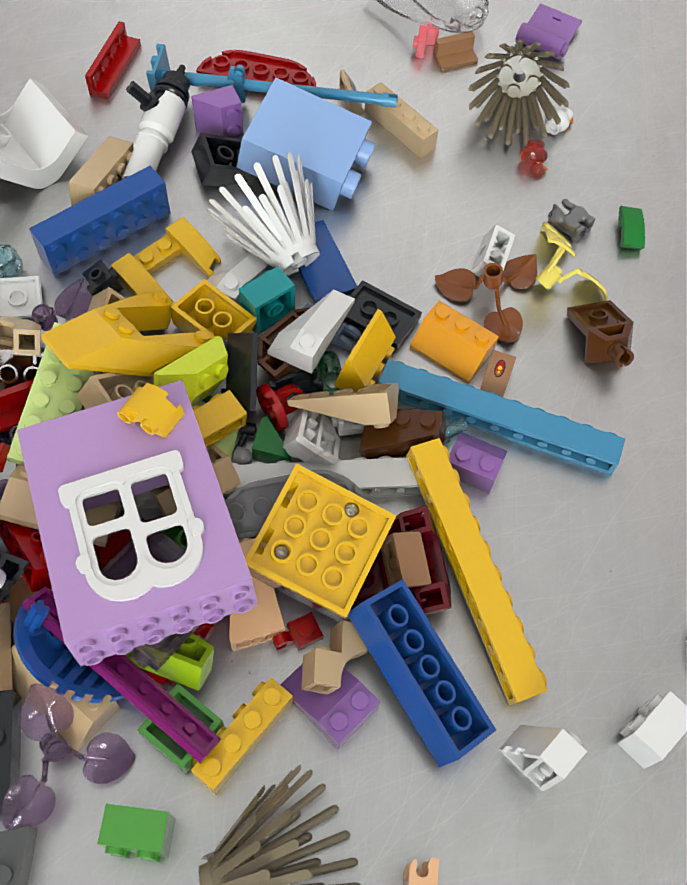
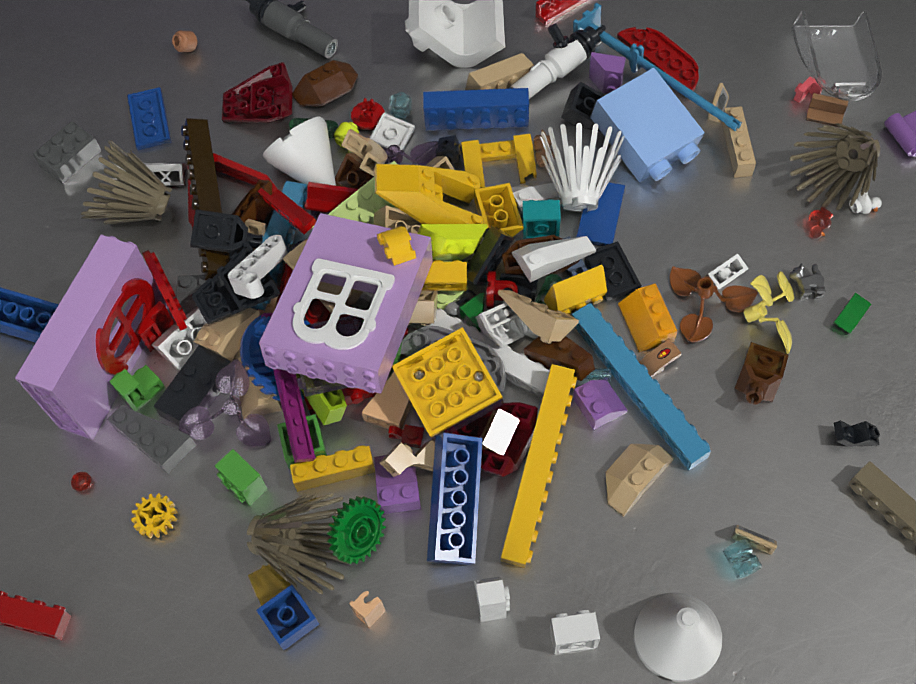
camera: 45 degrees right, 0 degrees up
none -> green gear [327,496,386,564]
none -> medium nougat hinge [533,129,555,167]
none -> tan wedge [605,444,675,516]

